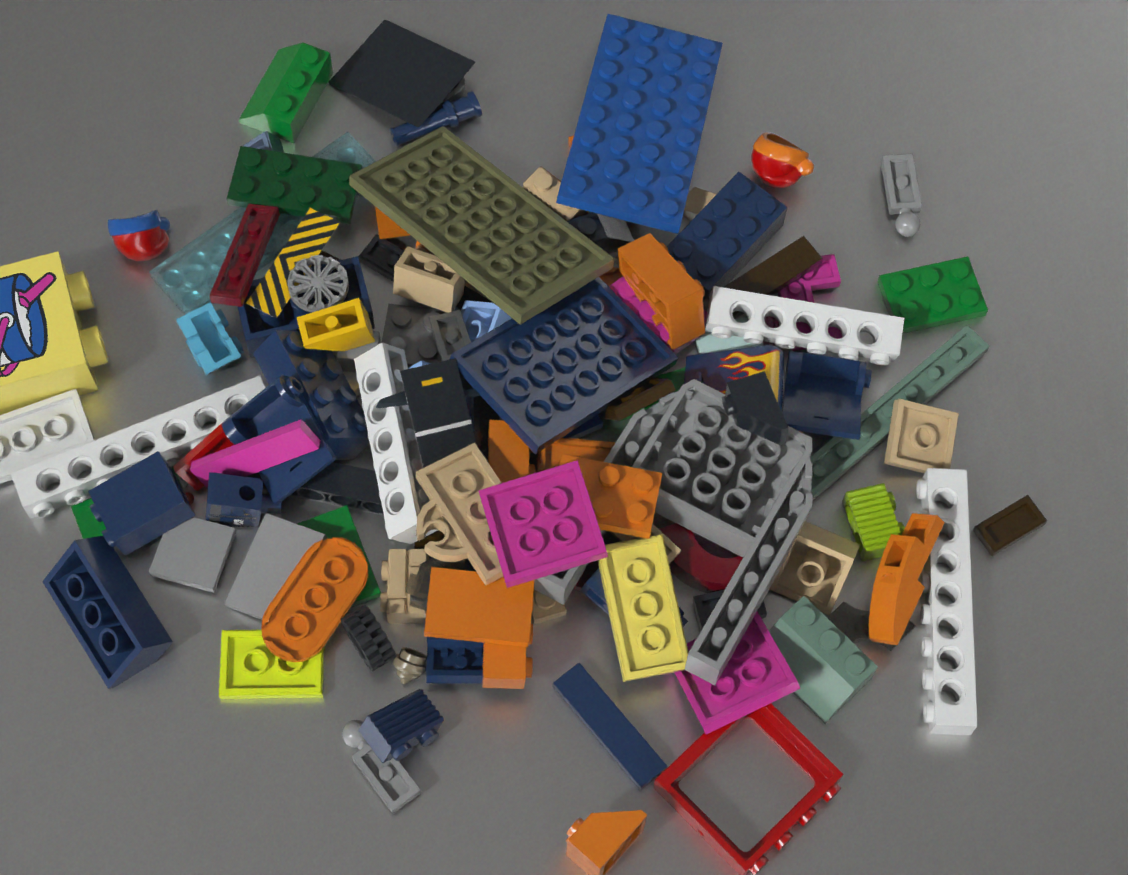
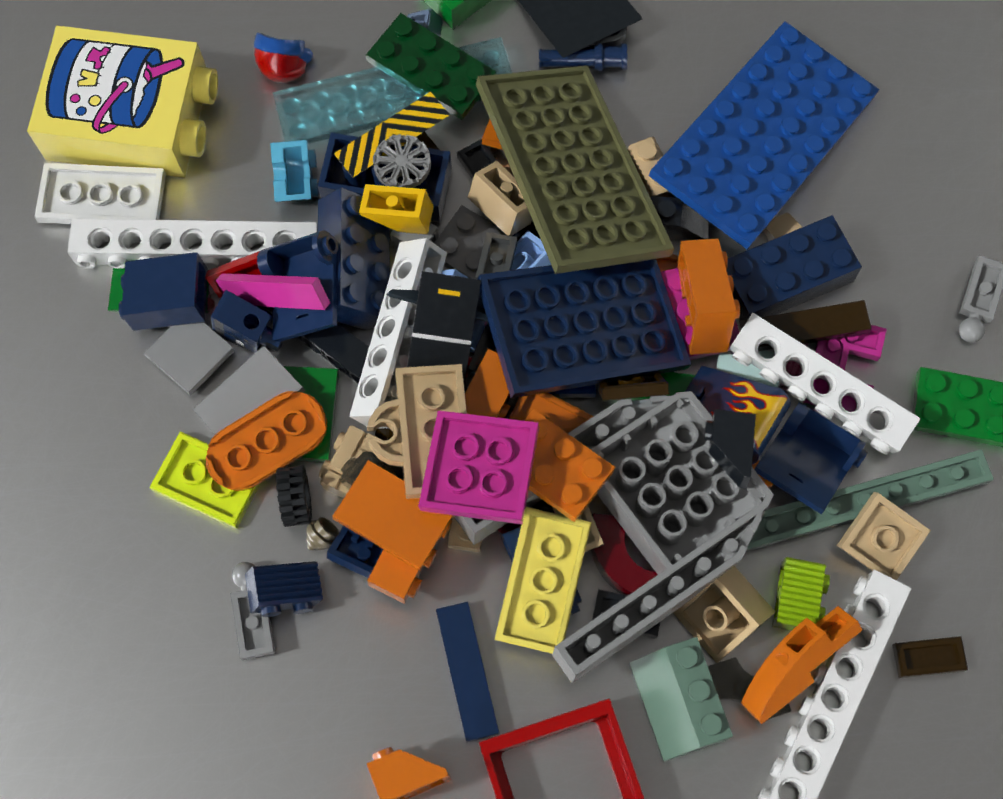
camera: 30 degrees right, 5 degrees up
dark blue slope [42,536,173,689] -> none
dark red tile [209,204,280,307] -> none
dark pink plate [674,611,800,734] -> none
piece [751,132,814,188] -> none

